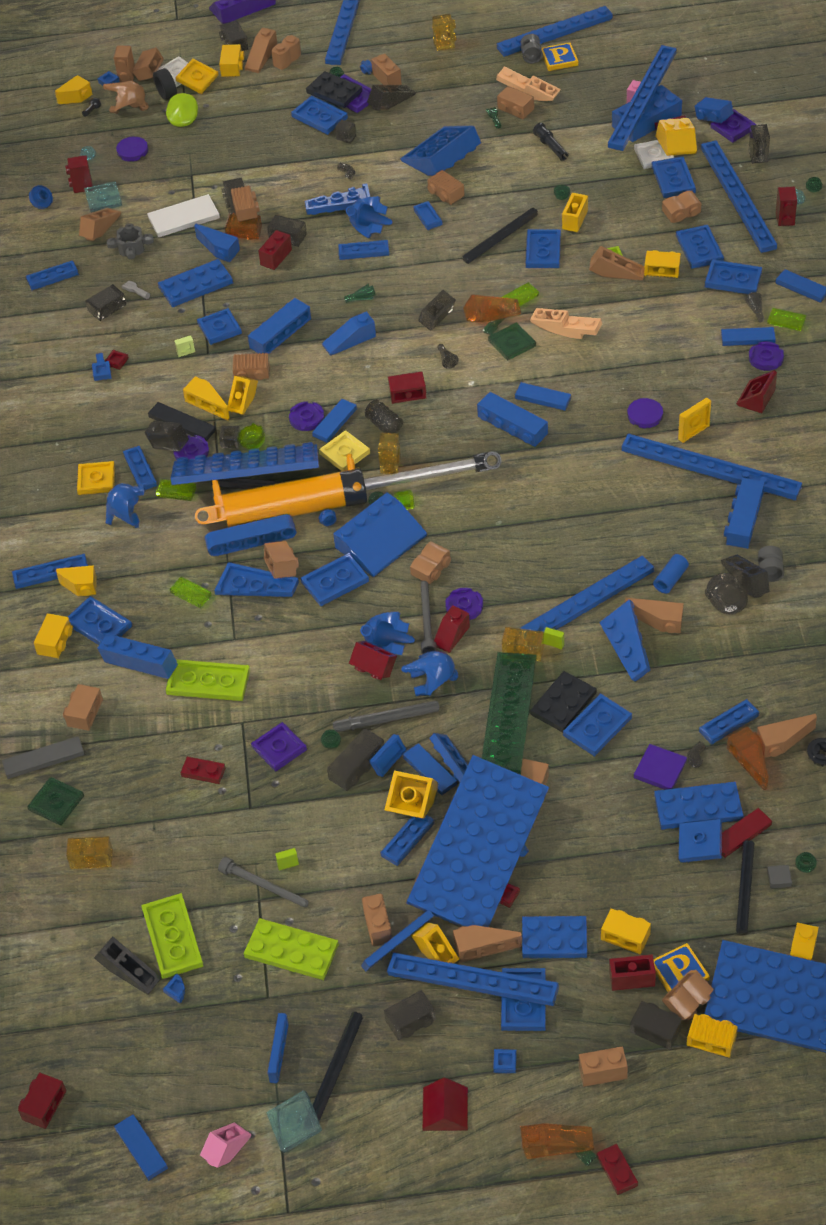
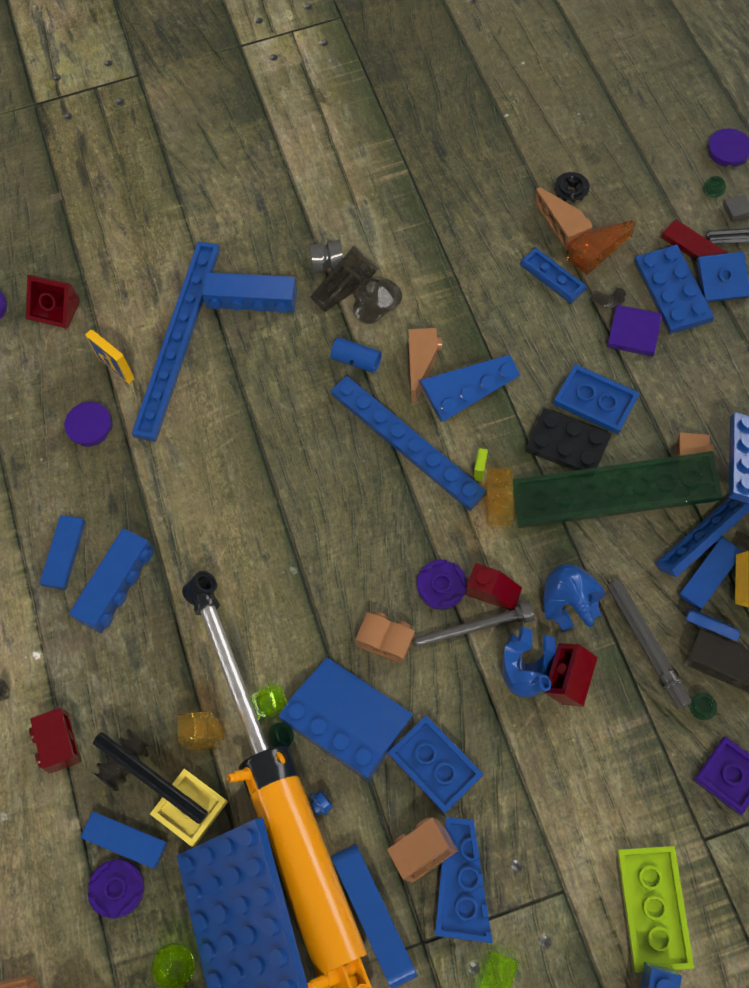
camera: 100 degrees left, 15 degrees up
none -> black axle [93,732,208,824]

